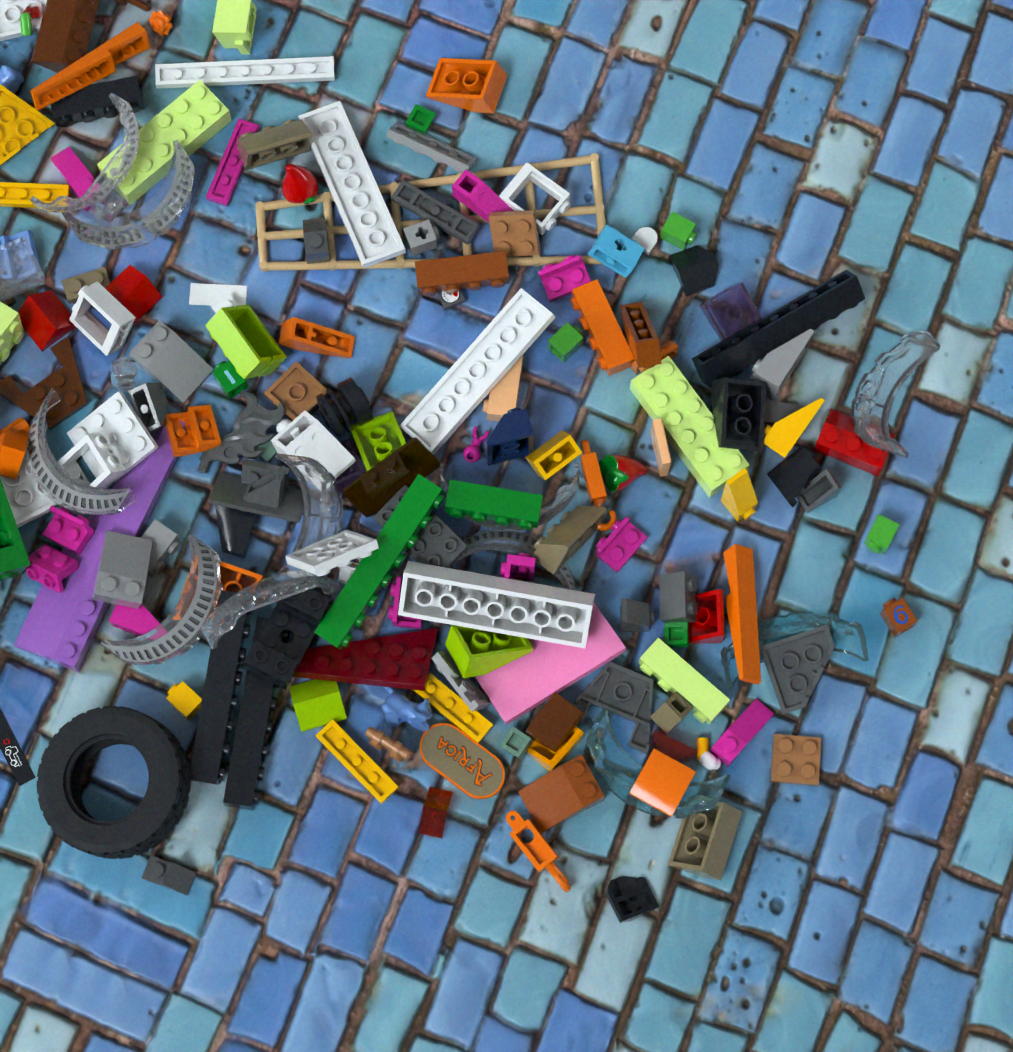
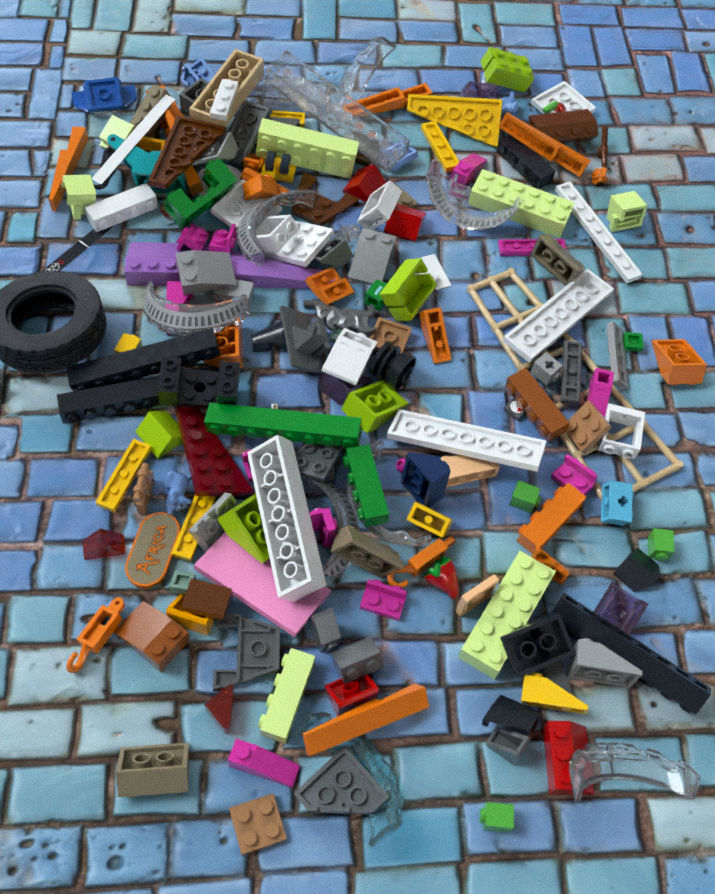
camera: 60 degrees right, 15 degrees down
clear windscreen [30,92,139,213] -> none
clear windscreen [201,570,343,650] -> none
clear windscreen [266,453,343,594] -> none
red hat [282,164,319,204] -> none
white plate [285,529,379,576] -> none
dark grey slope [303,218,330,264] -> none
dark brown bracket [342,438,440,517] -> none
clear light blue windscreen [586,707,731,818] -> none
black slope [605,876,659,923] -> none
dark orange brick [620,301,661,368] -> none
orange slope [629,749,696,817] -> none
white tile [632,227,658,255] -> none
dark tan brick [650,691,693,734] -> none
green plate [664,621,689,648] -> none
arm [697,738,721,770] -> none
yellow slope [720,468,758,522] -> none
dark orange brick [880,597,918,638] -> none

